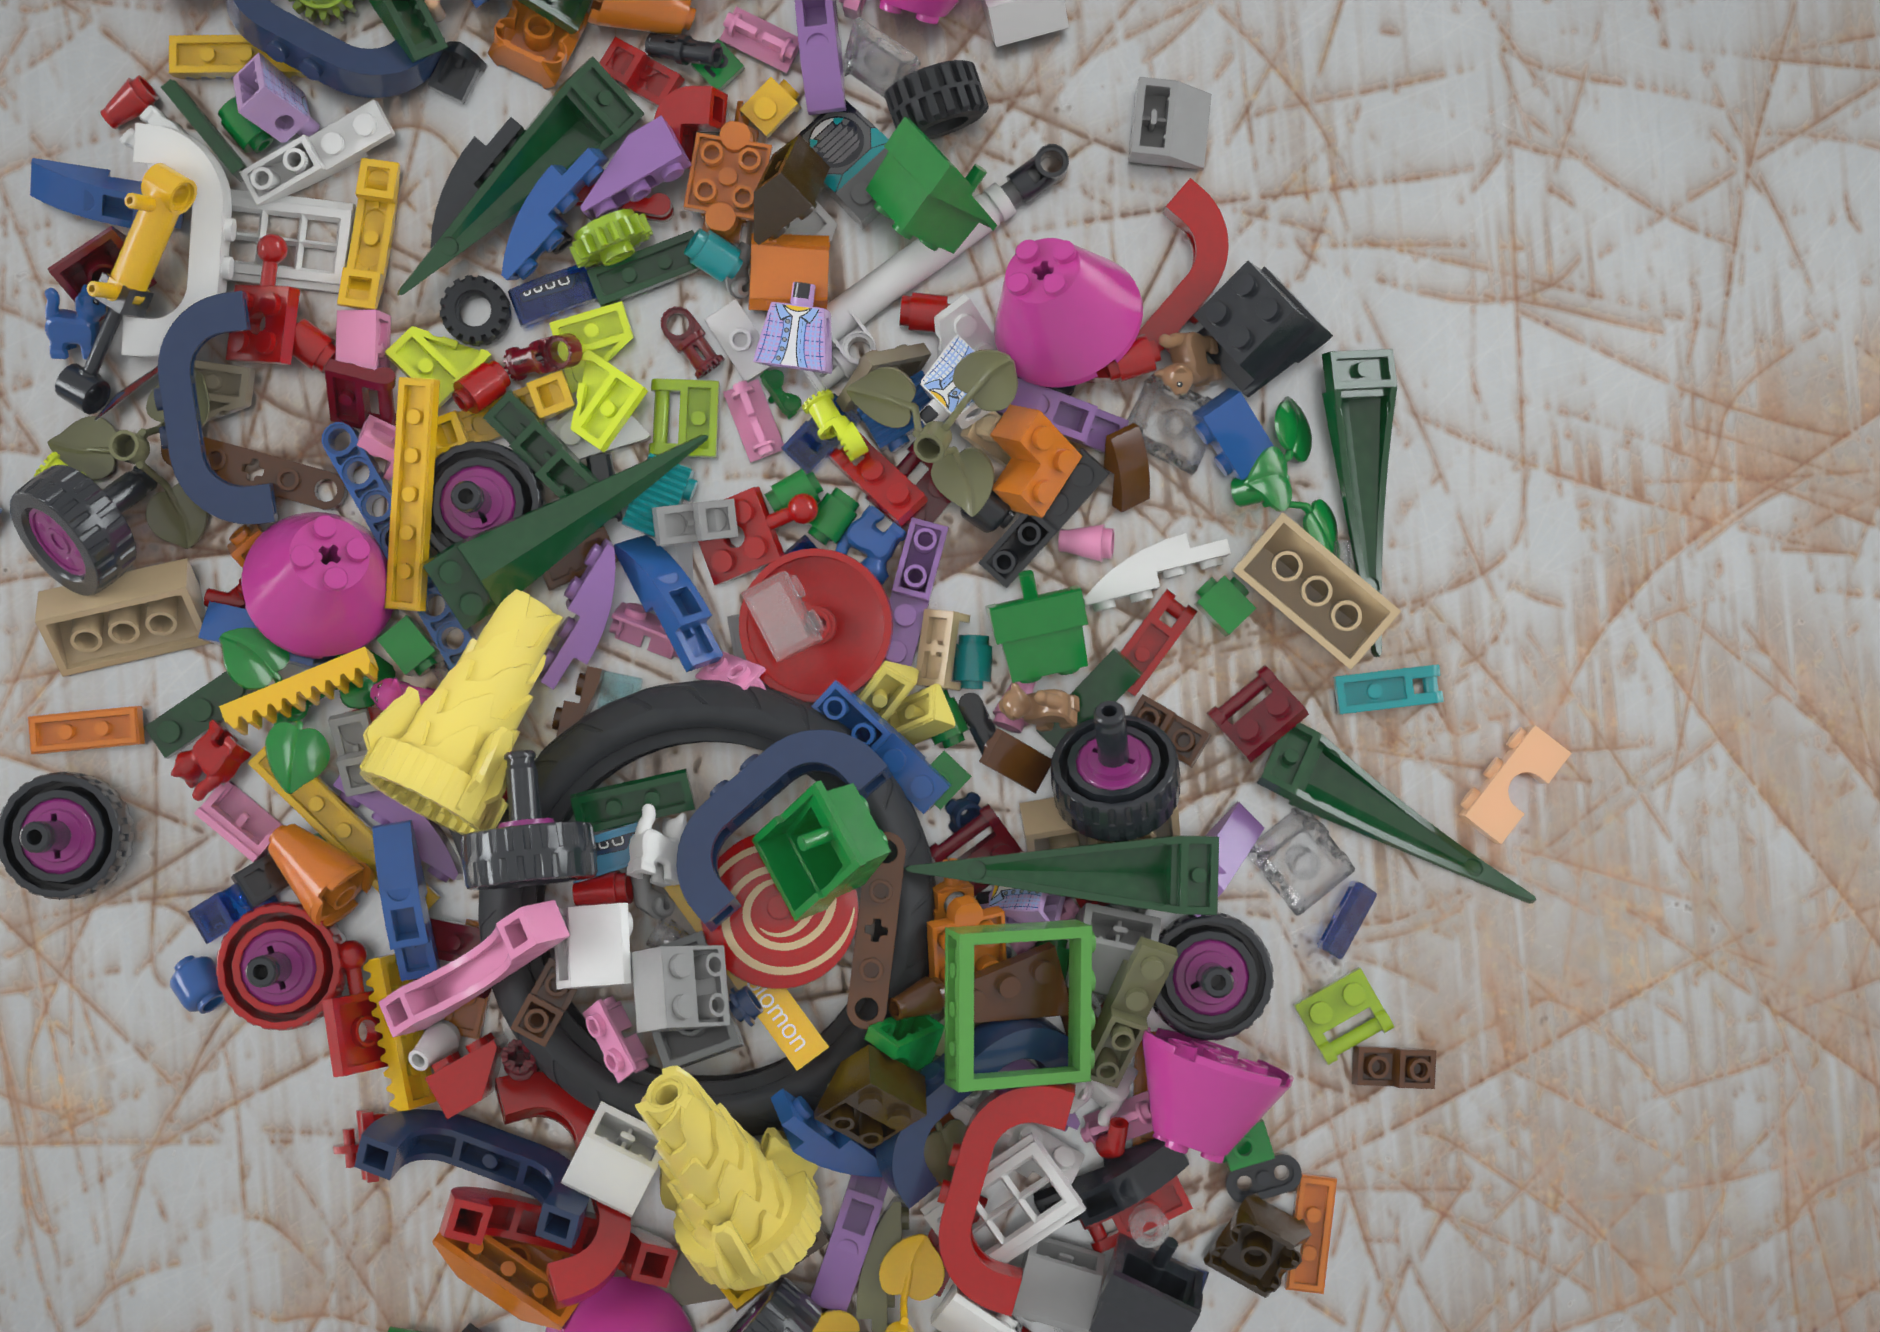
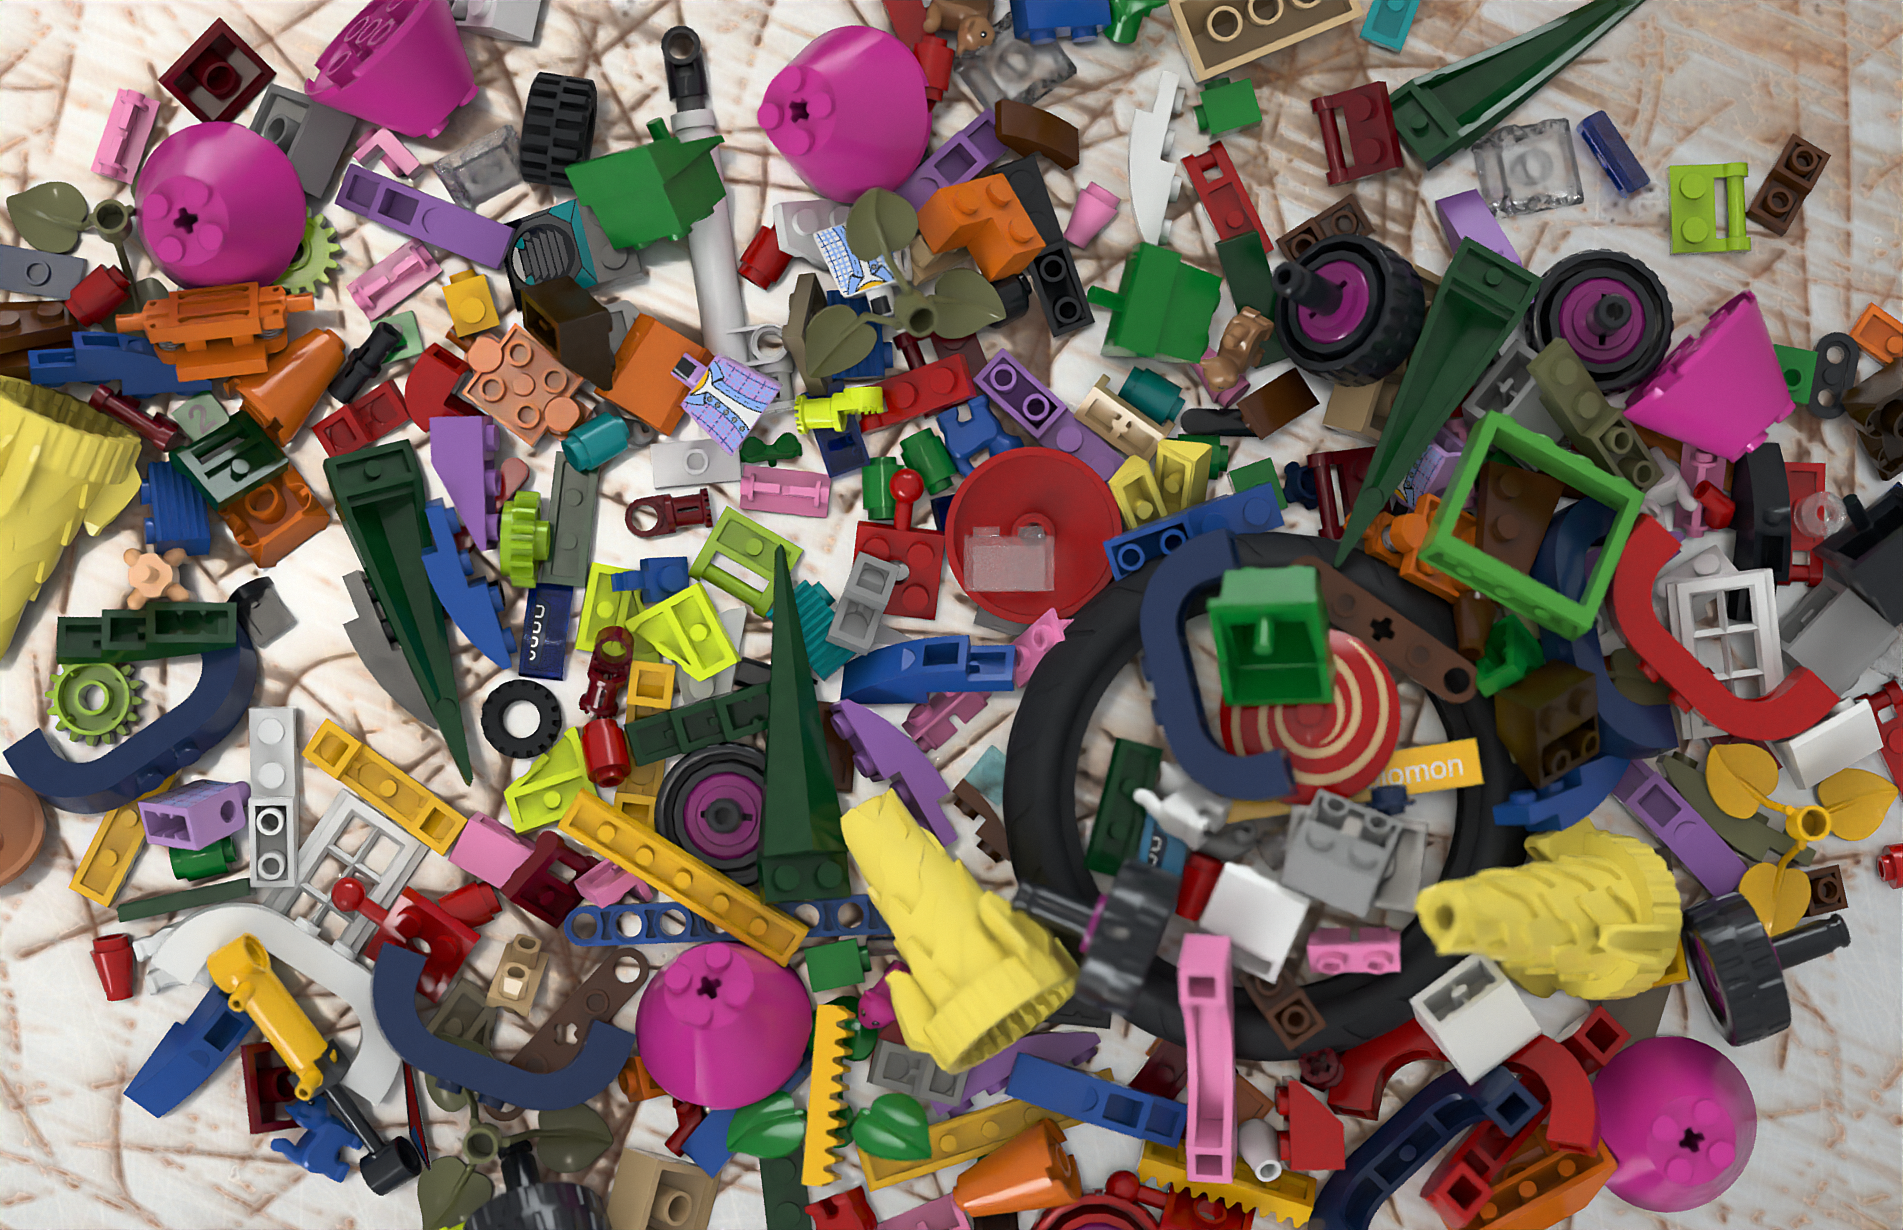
camera: 60 degrees left, 0 degrees up
none -> tan hips [485,934,549,1017]
none -> blue plate [611,557,689,603]

